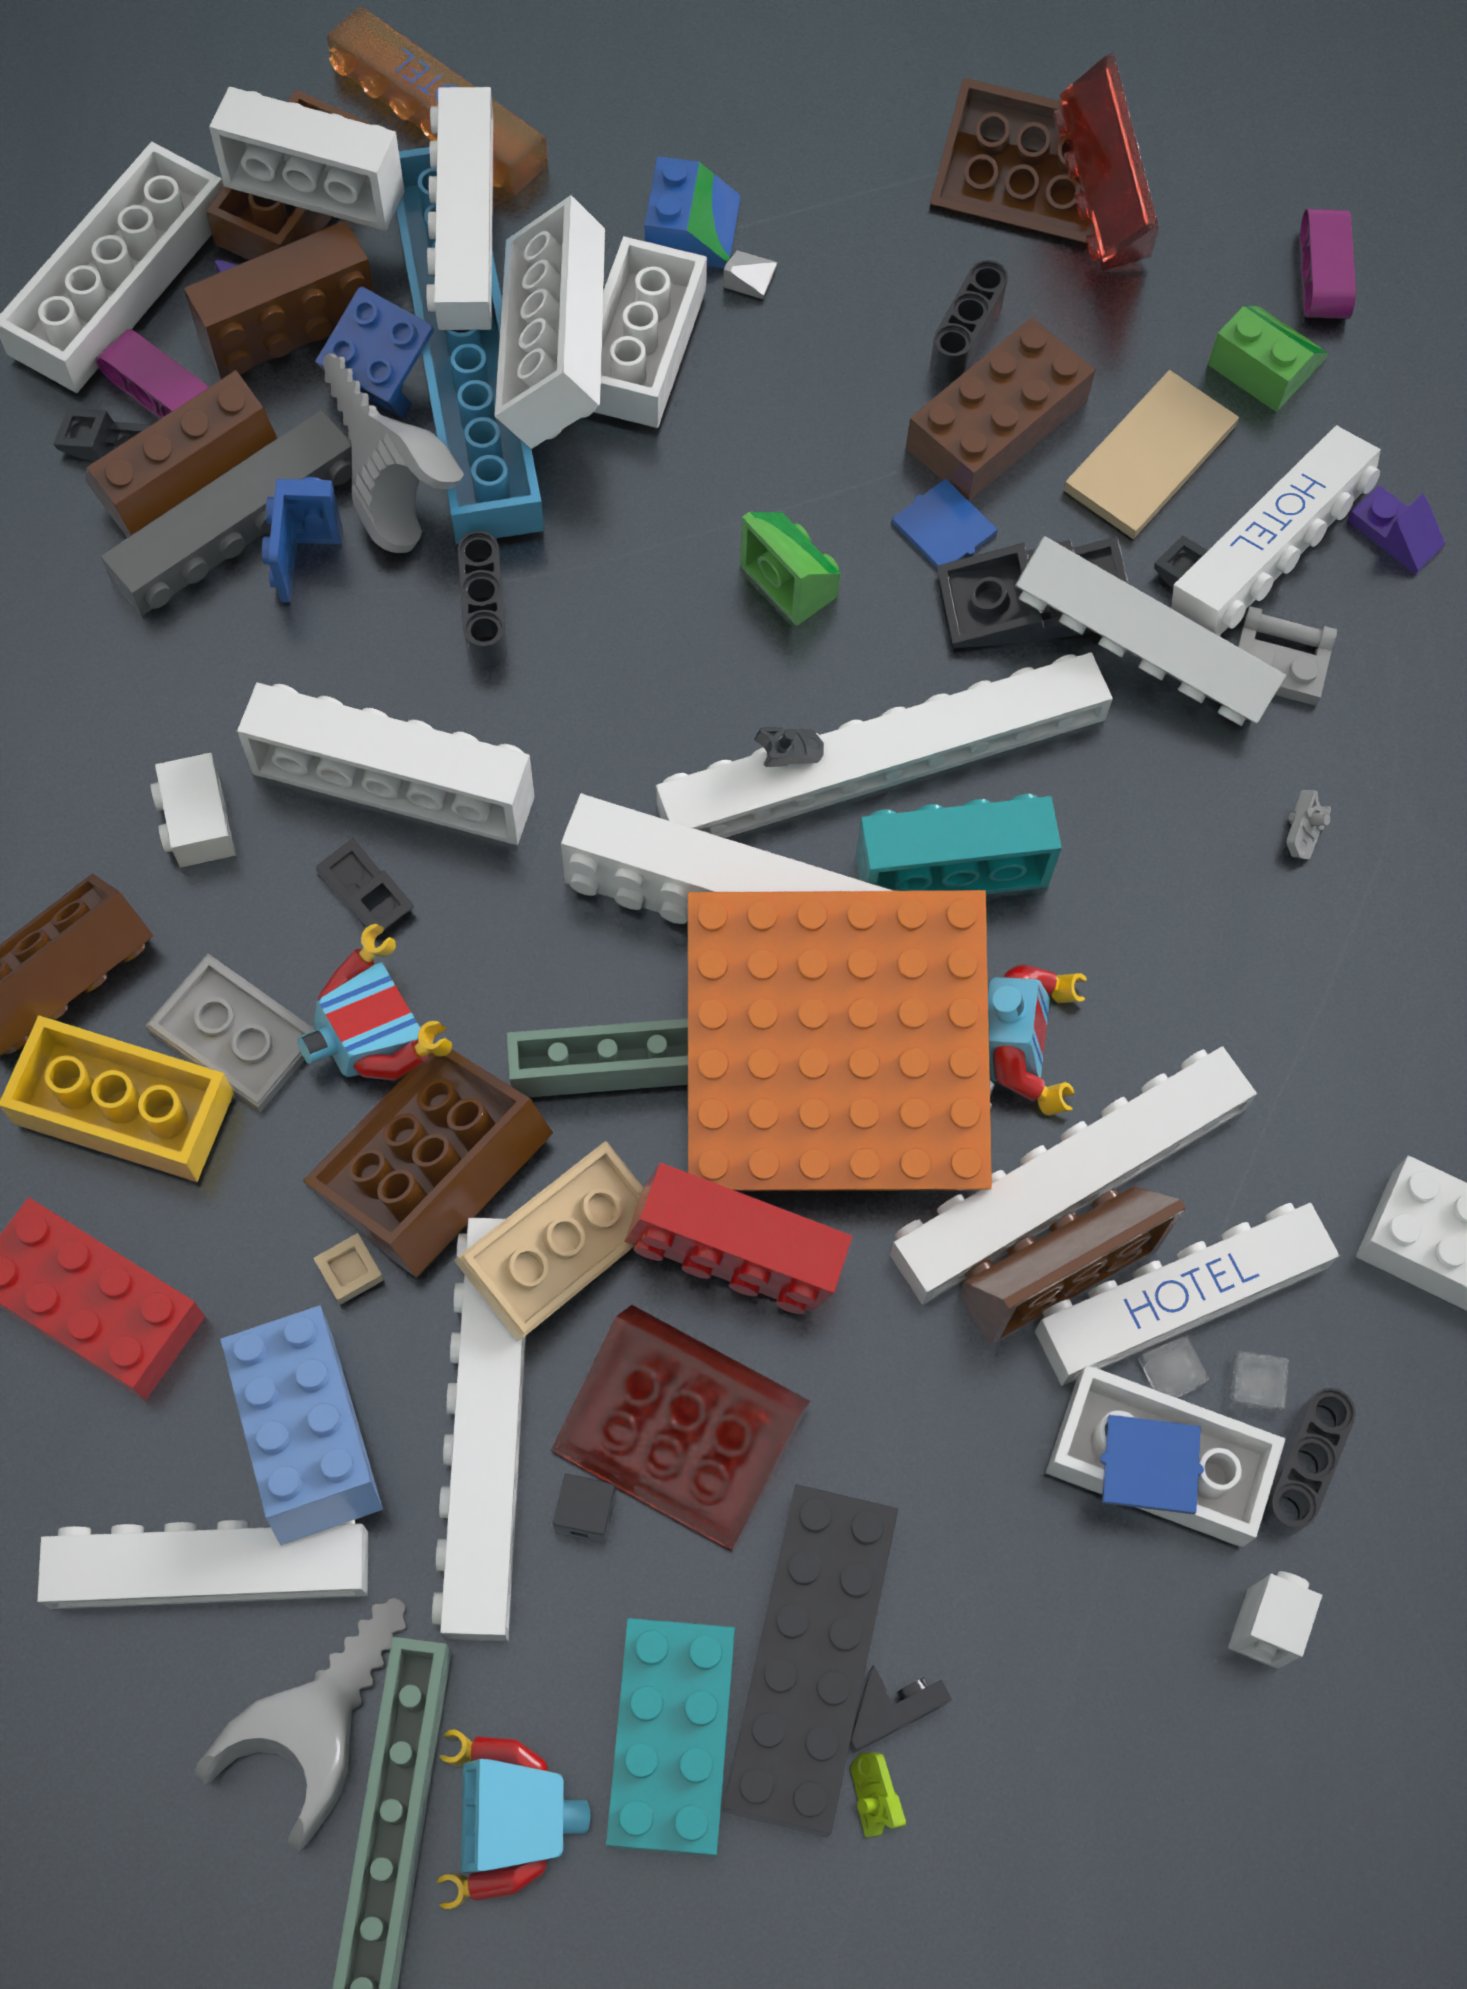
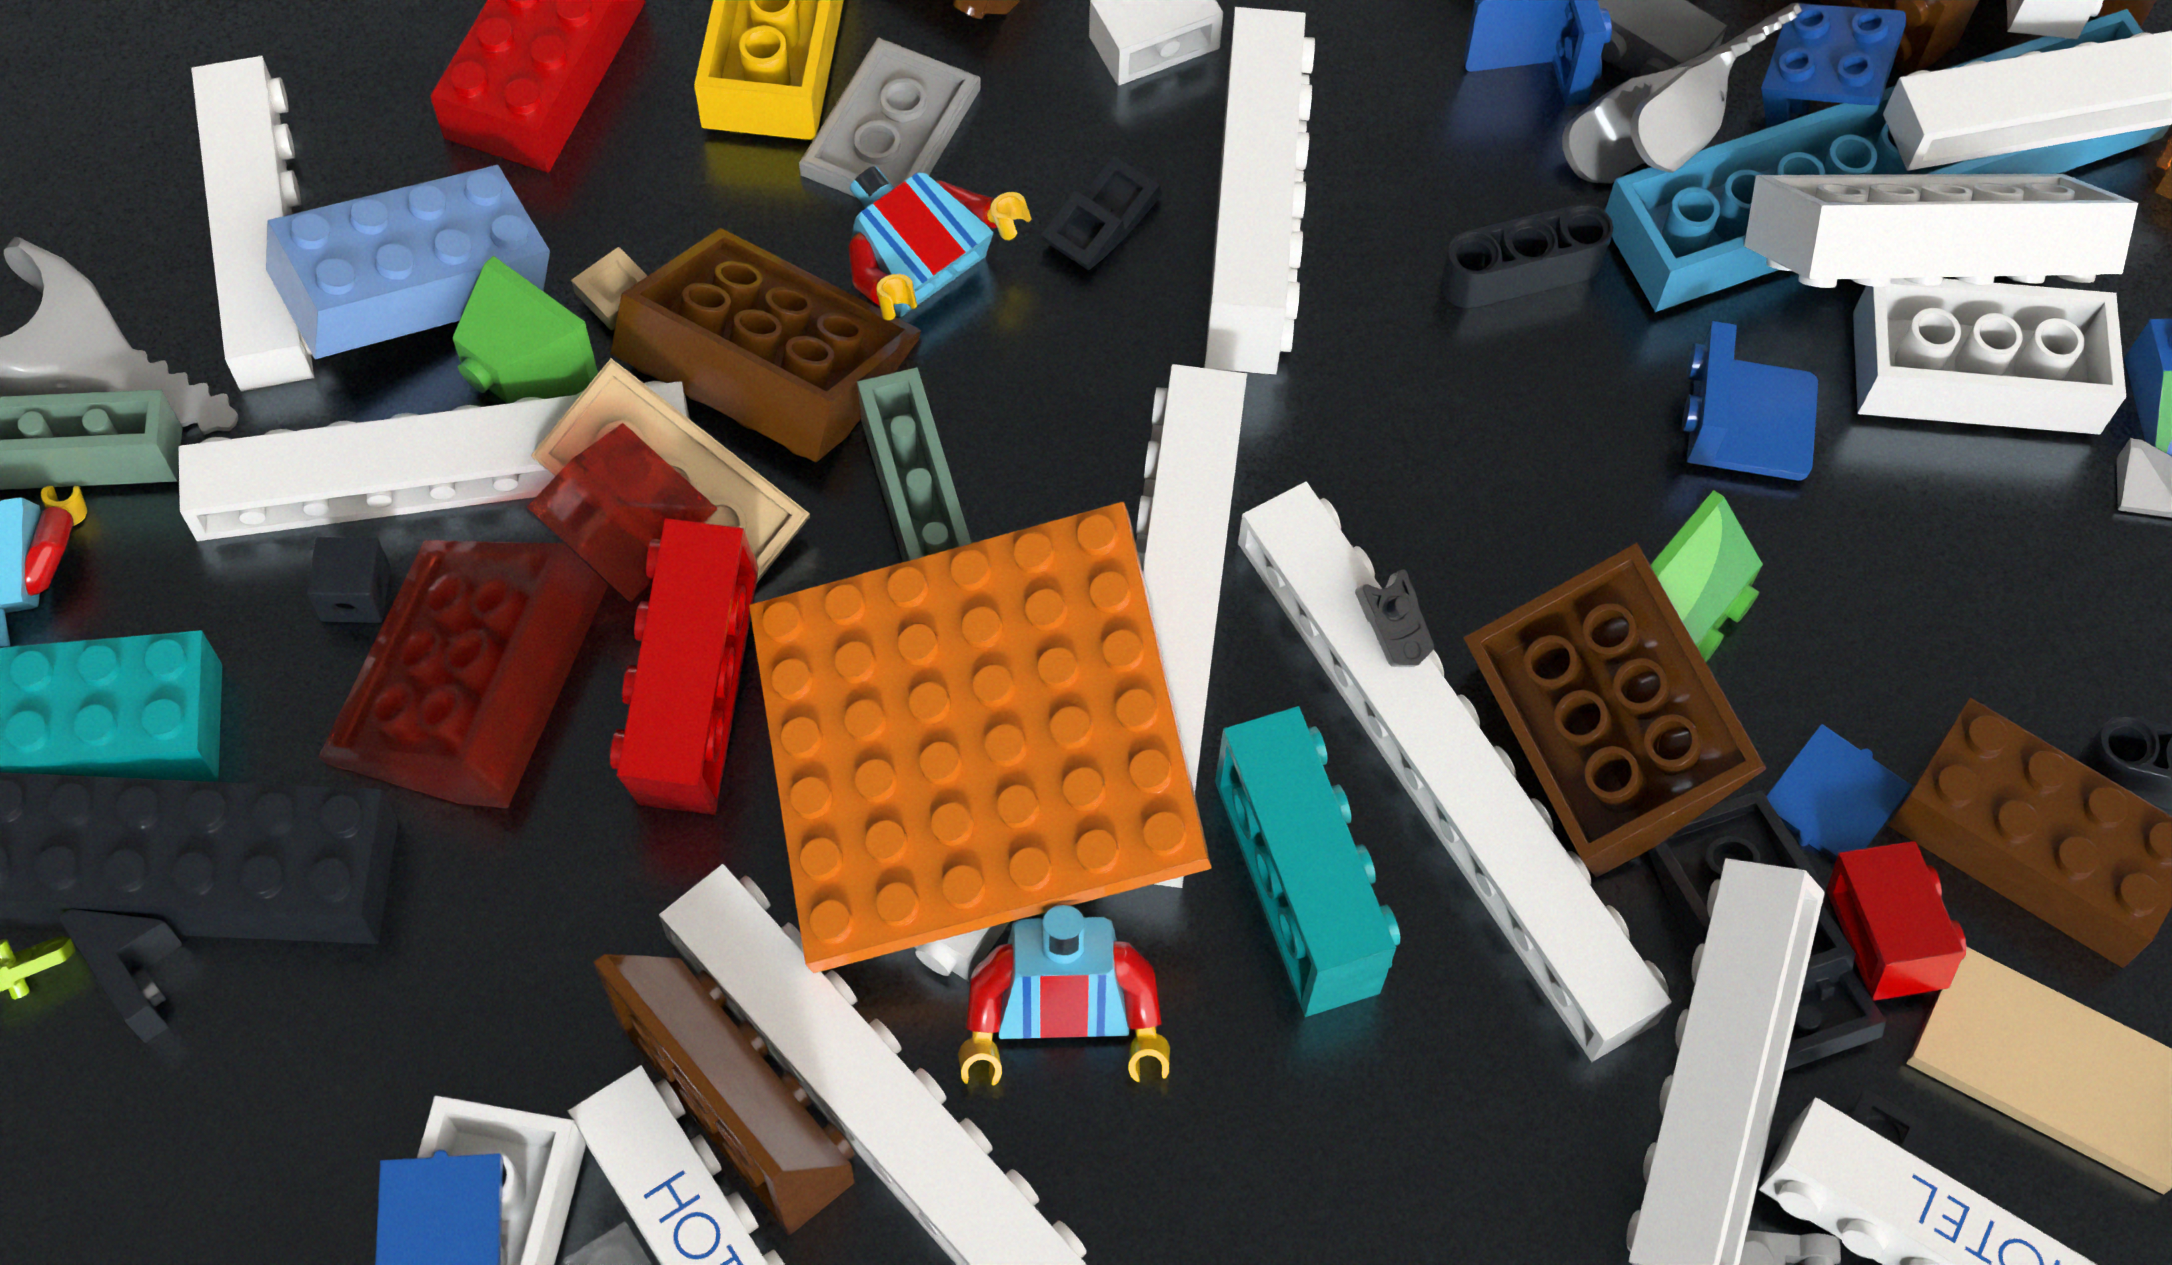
camera: 80 degrees right, 5 degrees down
none -> bright green slope [452,256,598,403]
none -> clear red slope [527,423,718,603]
none -> reddish brown slope [1464,543,1766,878]
none -> blue bracket [1682,321,1818,480]
none -> red piece [1826,841,1966,1001]

